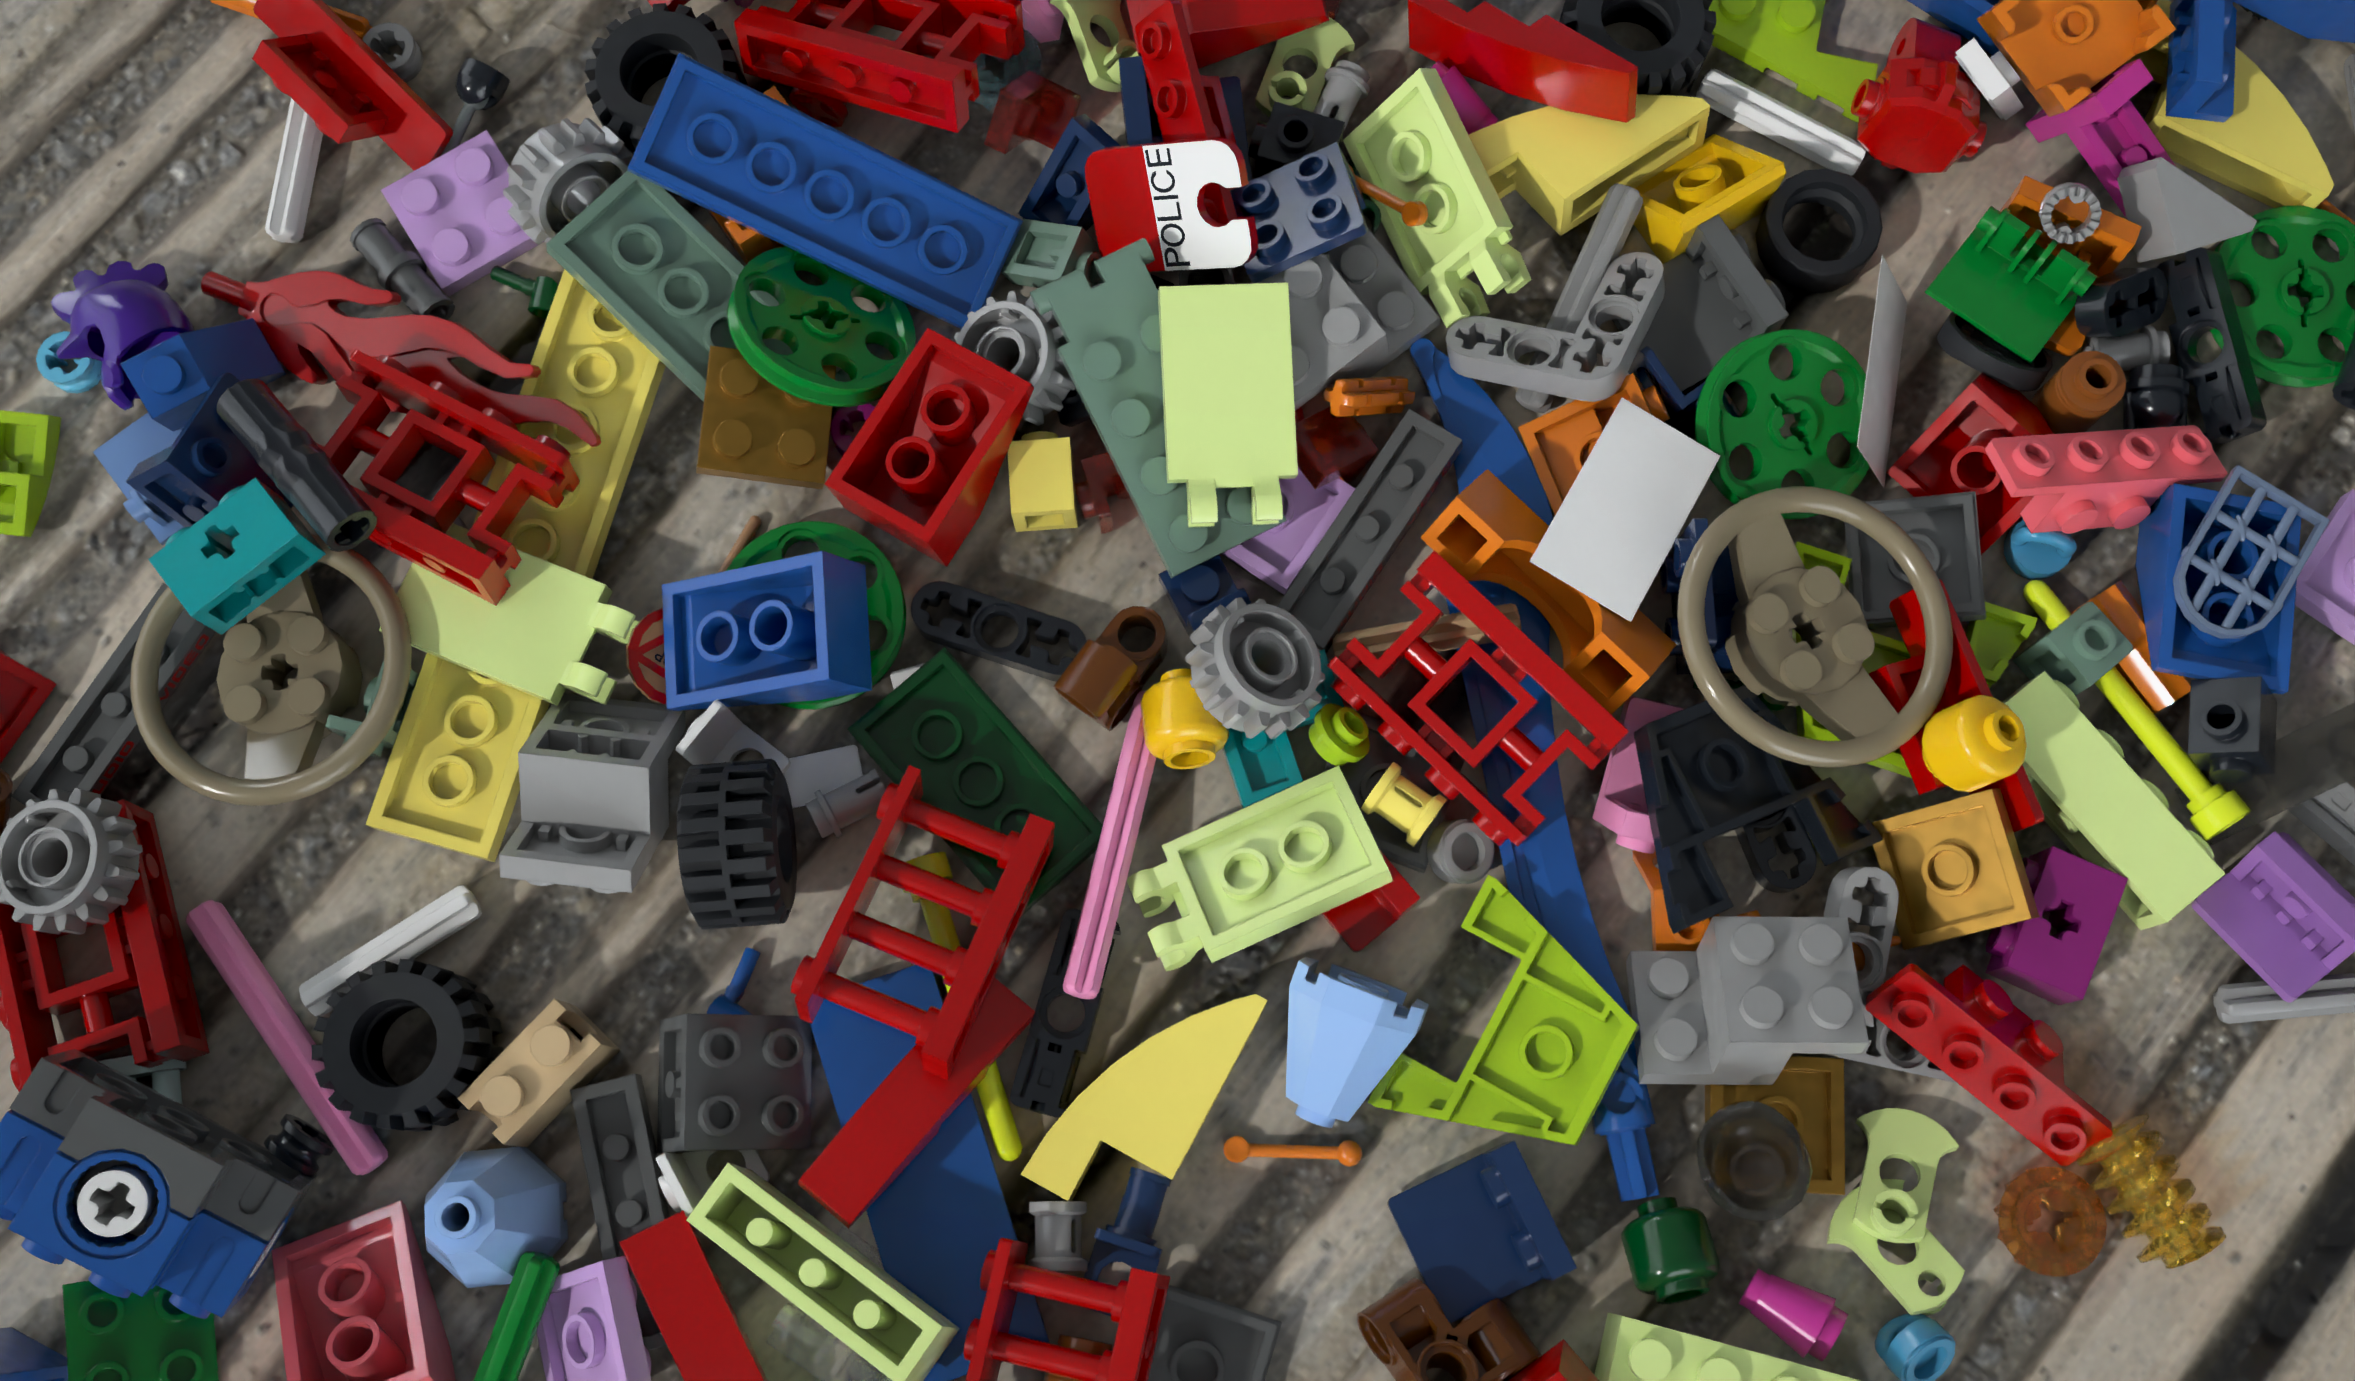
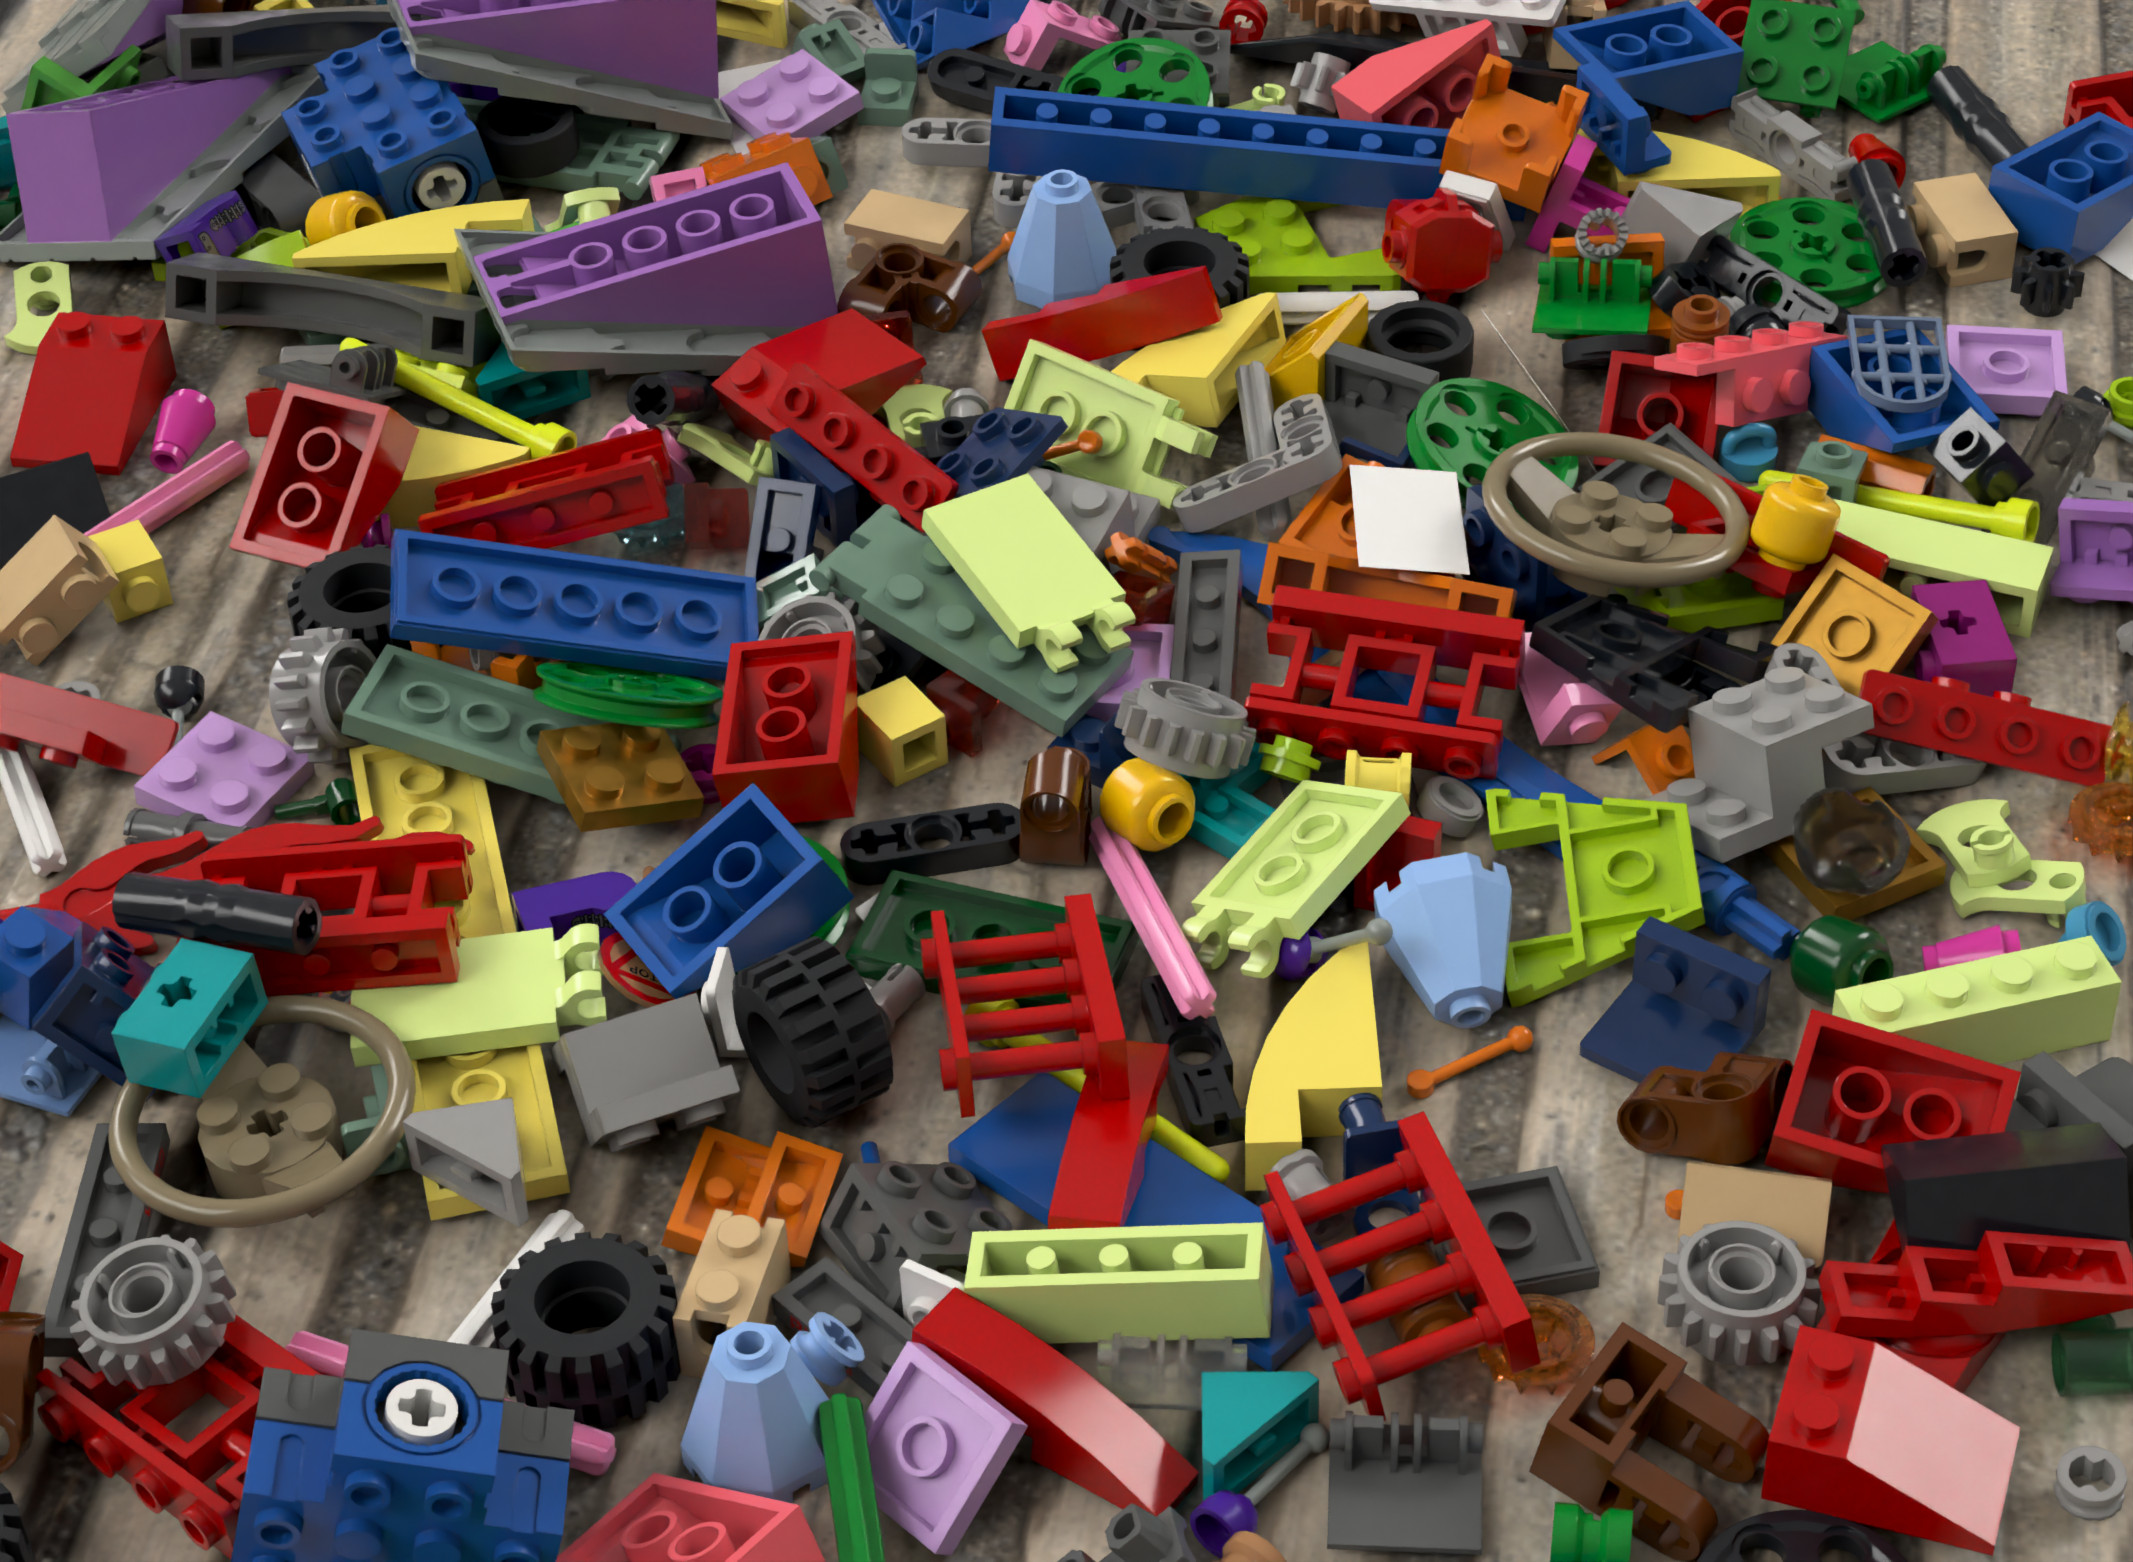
camera: 30 degrees left, 35 degrees down
piece [1085,137,1258,272] -> none
none -> light grey slope [402,1098,529,1228]
none -> dark purple leg [511,871,637,952]
none -> orange slope [661,1125,843,1267]
none -> light blue bush [790,1312,865,1386]
none -> hinge [1274,918,1393,981]

